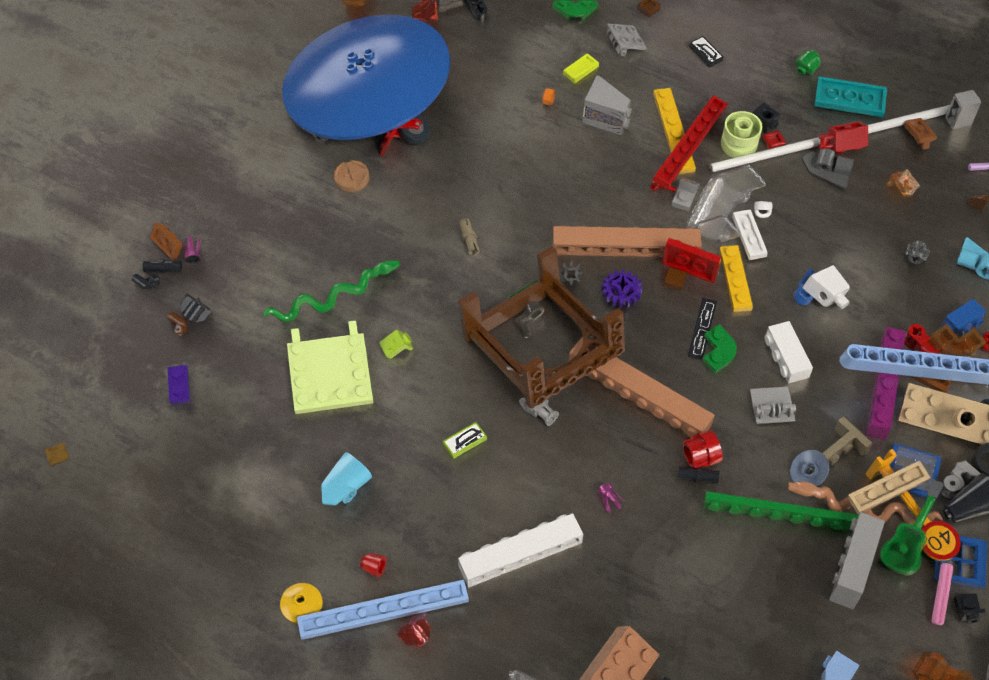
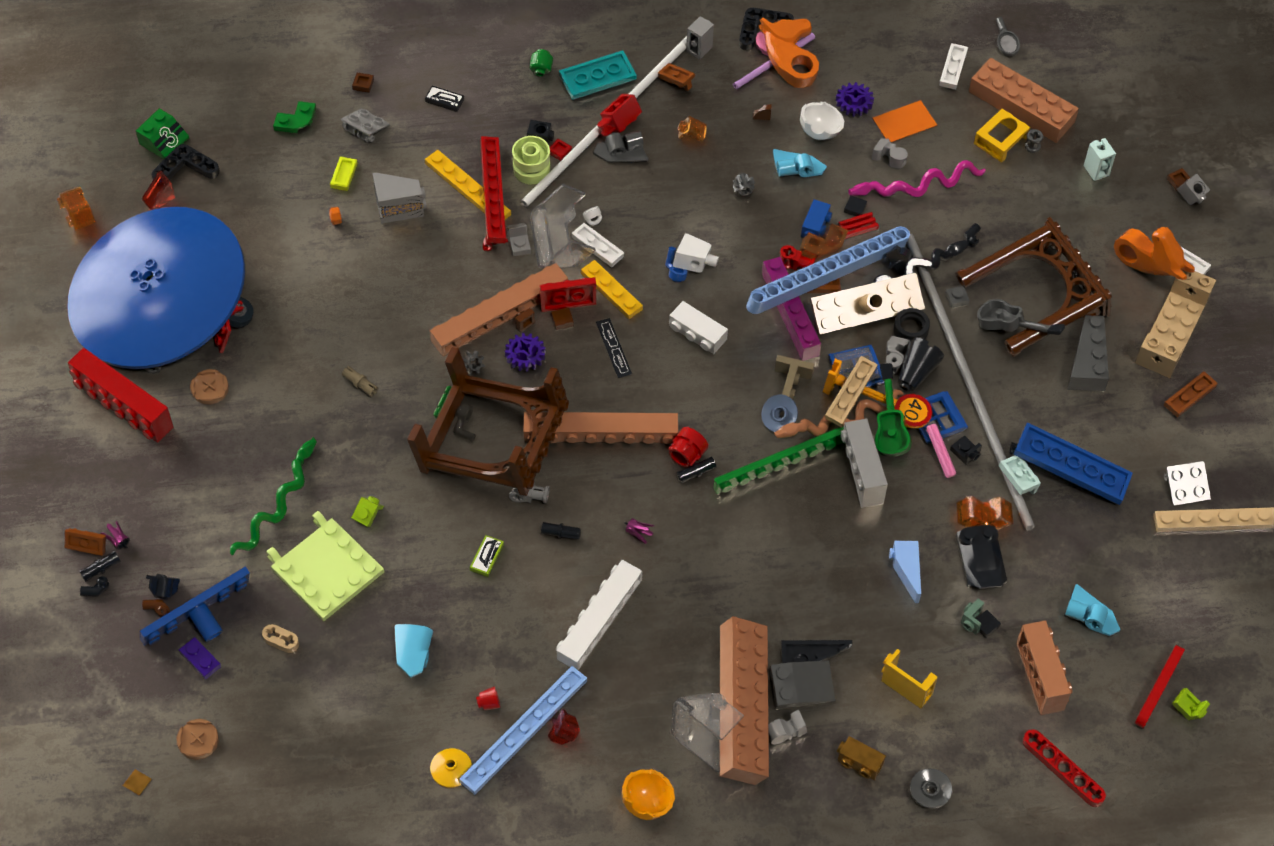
camera: 35 degrees left, 0 degrees up
green plate [702,324,737,374] -> none
light grey hinge [750,387,796,424] -> none
none -> red brick [67,347,174,443]
none -> blue plate [140,566,250,646]
none -> medium nougat tile [176,719,219,760]
none -> tan beam [262,624,299,653]
none -> reddish brown plate [515,308,535,333]
none -> black axle [541,522,581,539]

